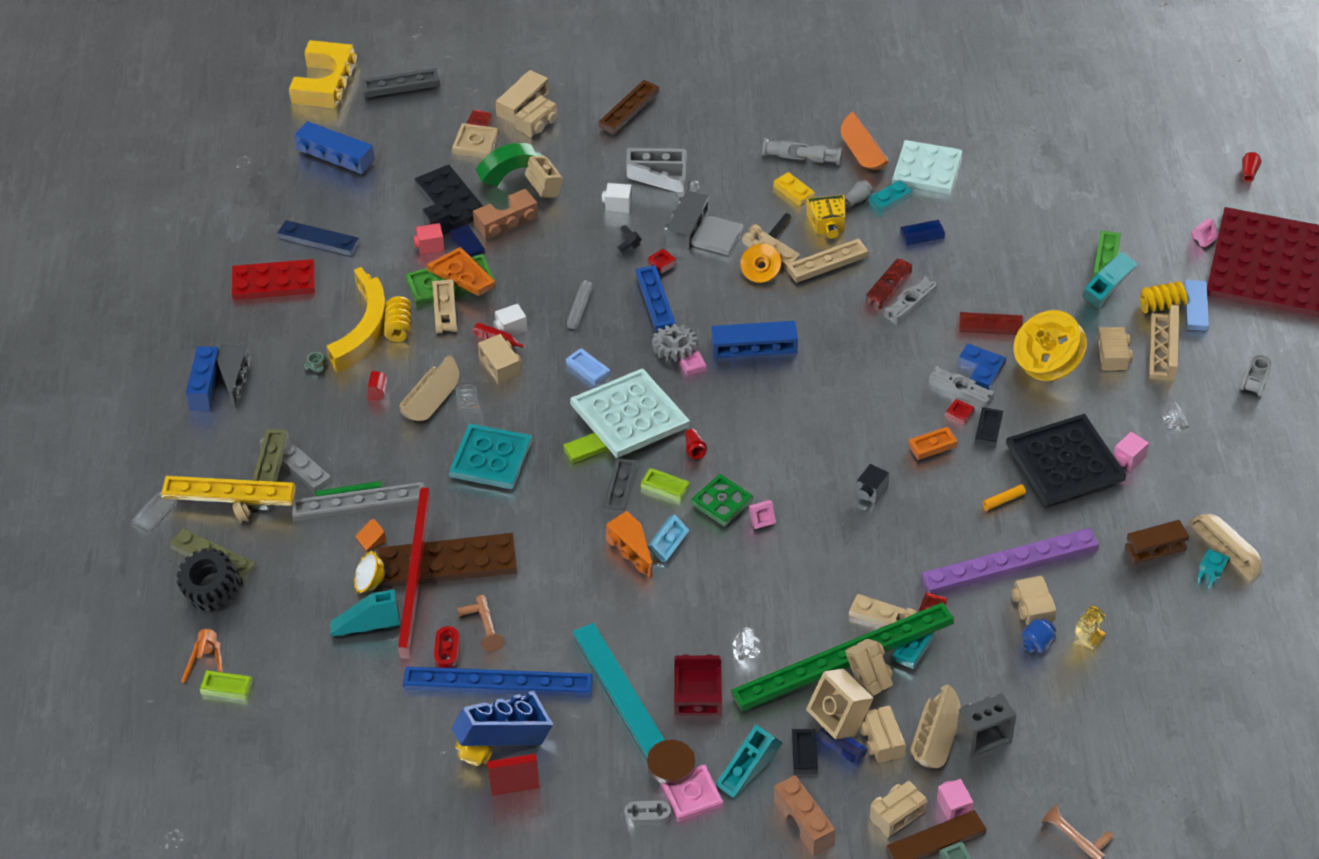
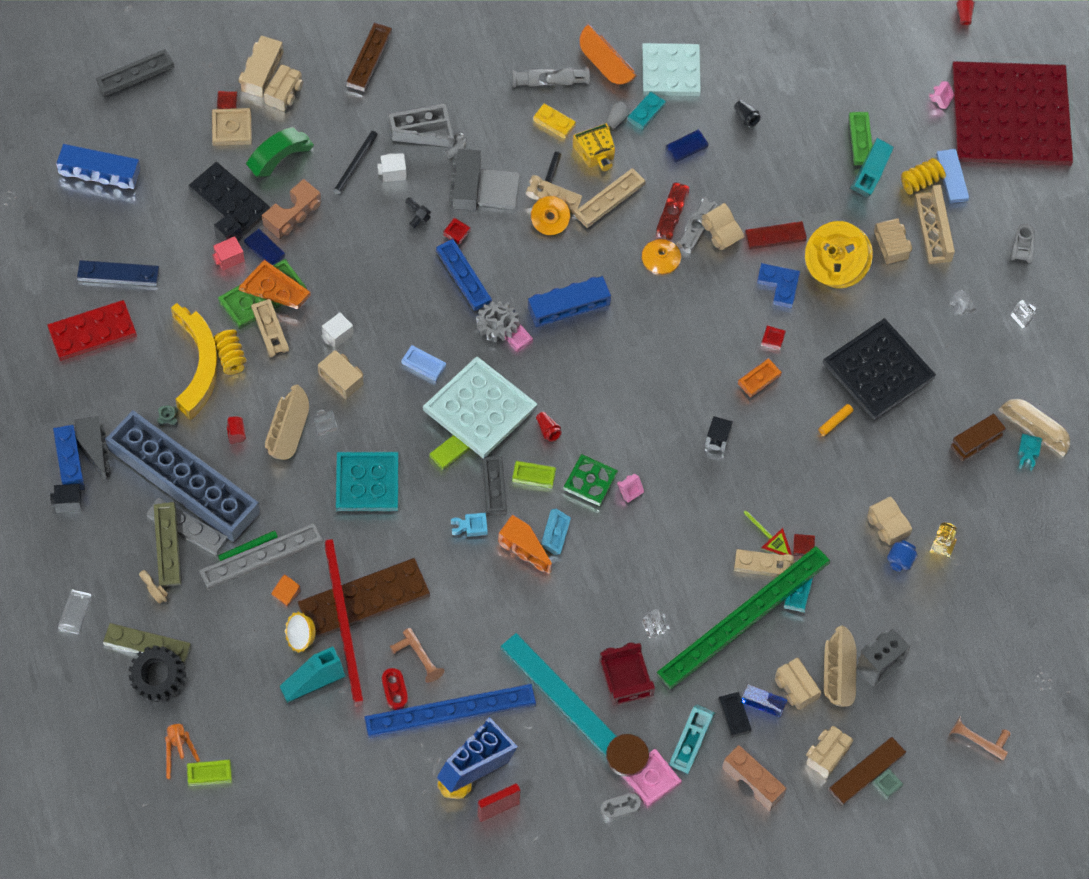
camera: 20 degrees left, 15 degrees up
yellow tile [161,476,296,506] -> none
yellow arch [289,40,357,108] -> none
red piece [472,323,525,348] -> none
tan brick [525,156,563,199] -> none
light grey axle [567,280,592,330] -> none
tan brick [806,669,874,740] -> none
tan brick [845,639,893,696] -> none
medium lavender plate [921,528,1099,595] -> none
light grey piece [928,365,994,408] -> none
bright pink brick [937,779,973,820] -> none
black tile [974,407,1003,447] -> none
bright pink brick [1113,432,1149,472] -> none
none -> black brick [50,484,81,513]
none -> sand blue brick [106,410,260,542]
none -> black bar [334,131,378,194]
none -> medium azure plate [451,513,488,537]
none -> light orange dish [642,239,681,274]
none -> tan brick [701,203,744,250]
none -> black cone [734,100,761,127]
none -> piece [744,510,792,555]
none -> clear tile [1011,300,1038,328]

